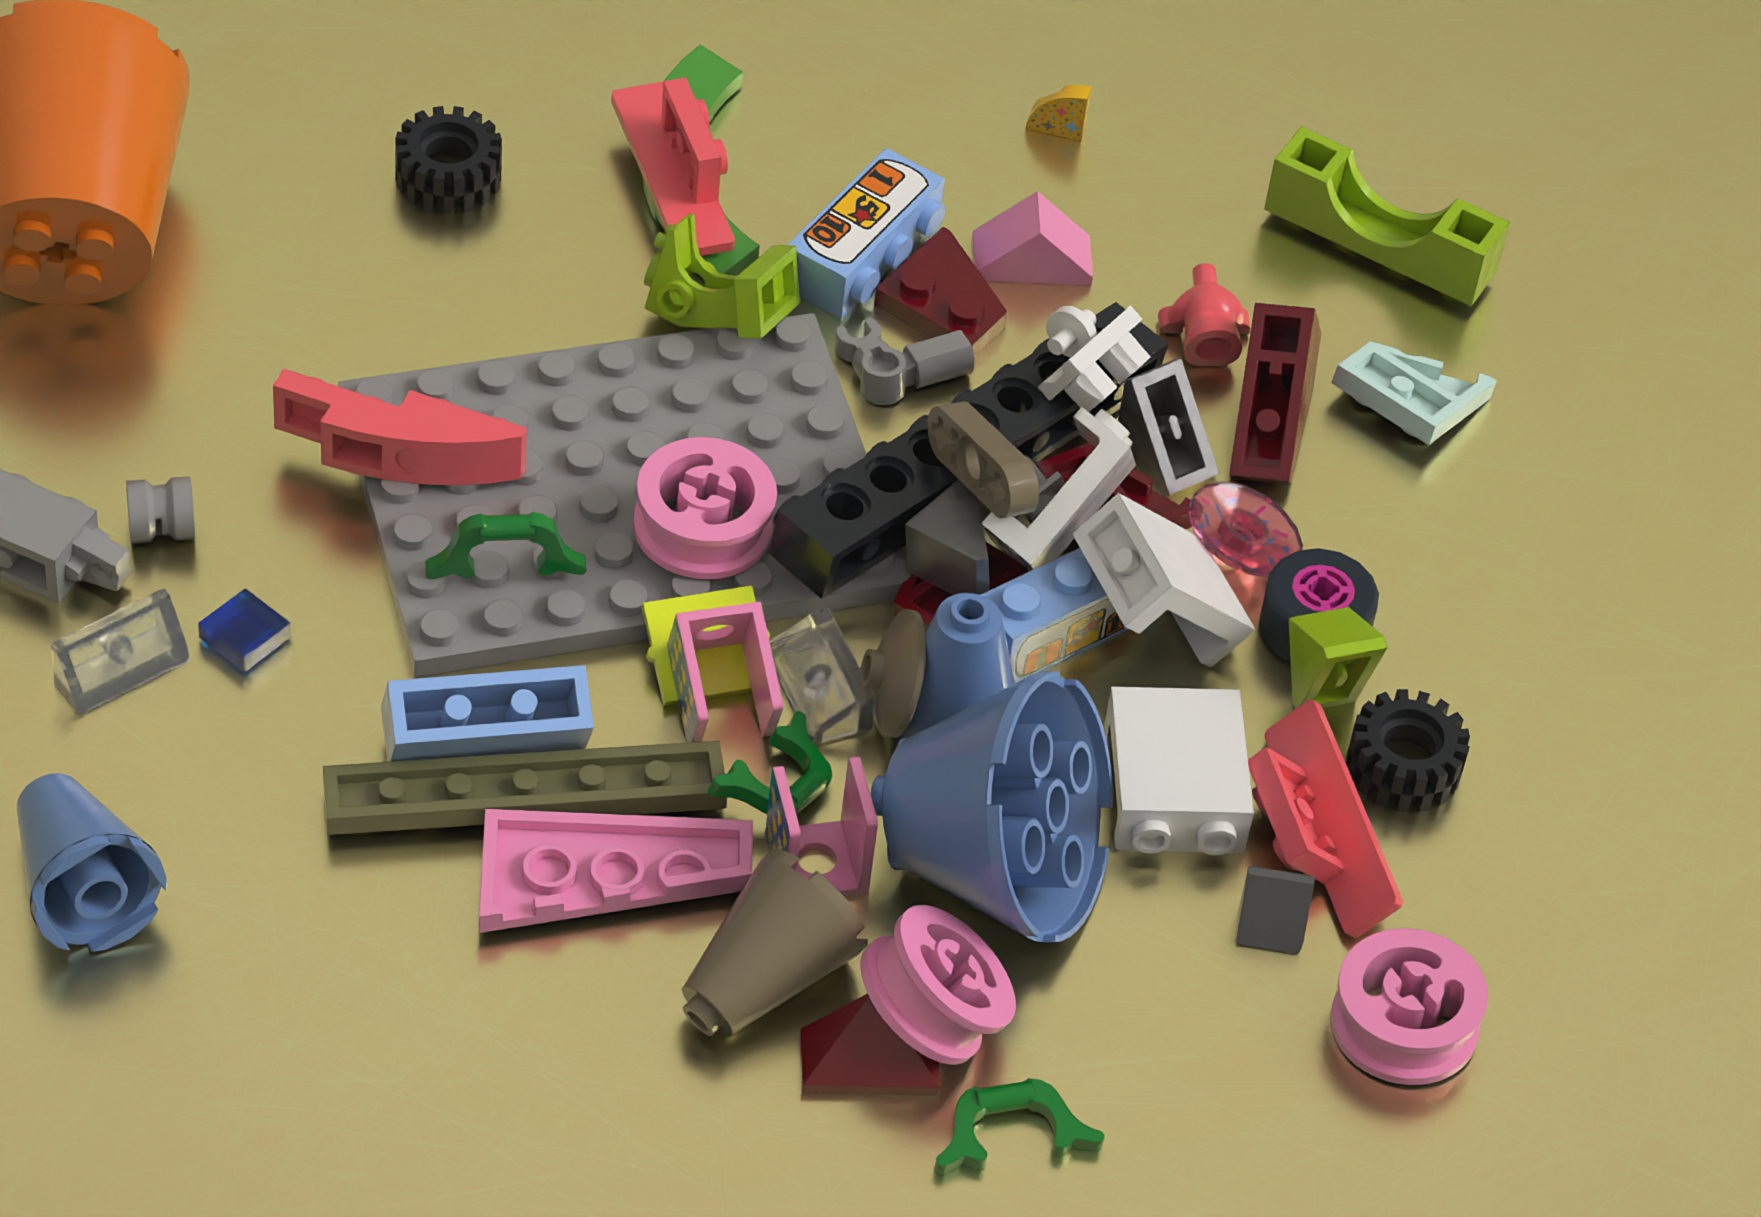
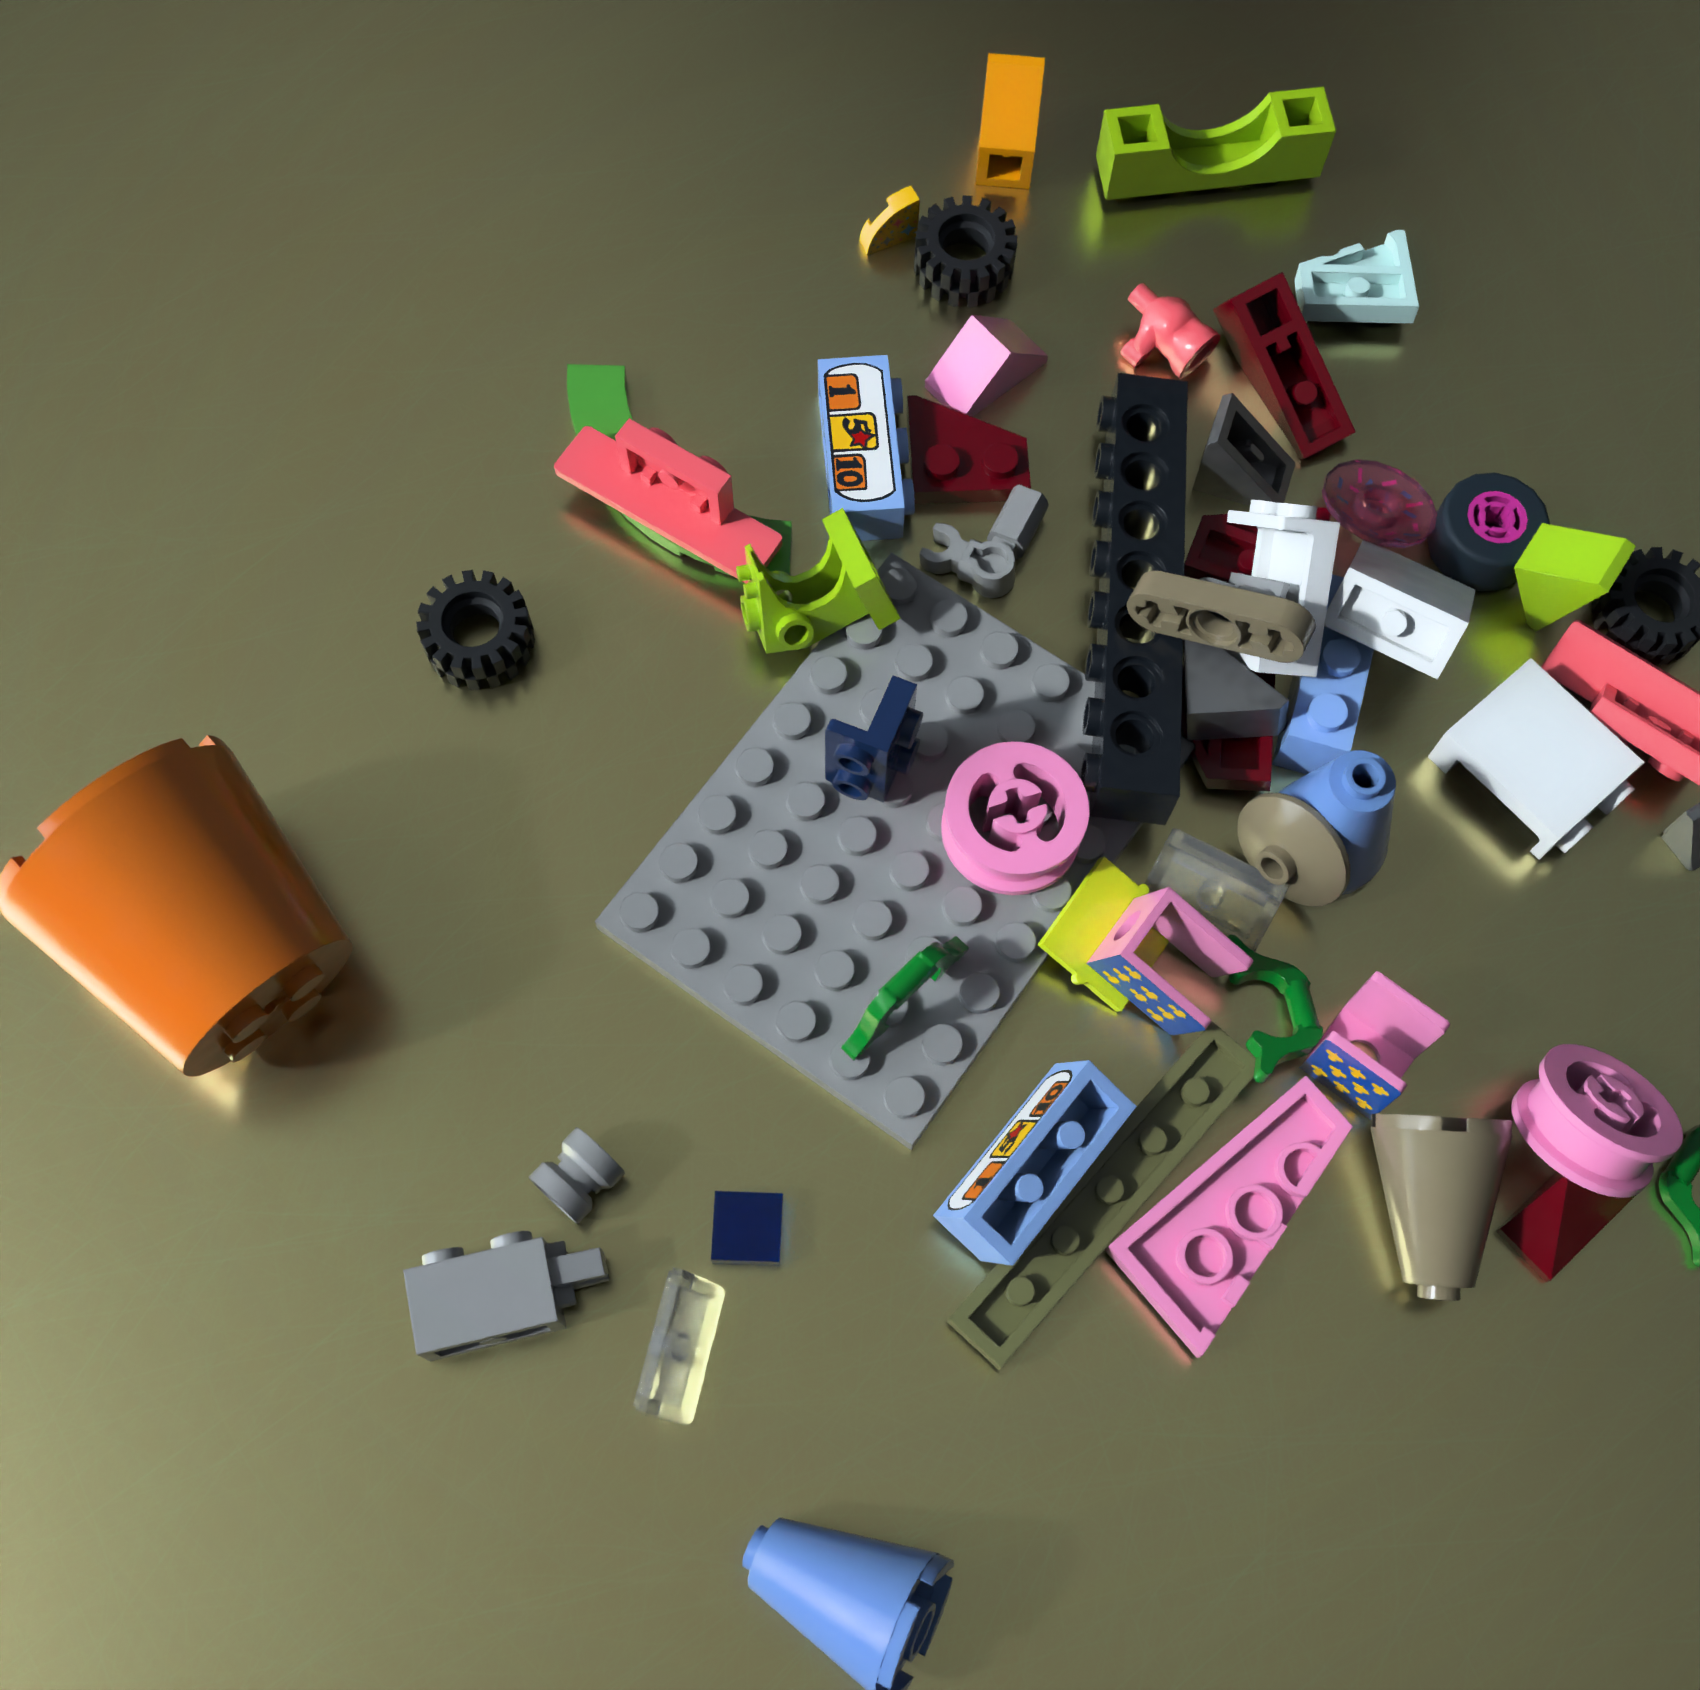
camera: 35 degrees left, 20 degrees up
coral slope [273,369,527,485] -> none
medium blue cone [871,671,1113,942] -> none
white hips [1038,305,1151,412] -> none
none -> dark blue bracket [825,675,923,803]
none -> black tyre [914,195,1017,307]
none -> light orange slope [975,53,1045,190]

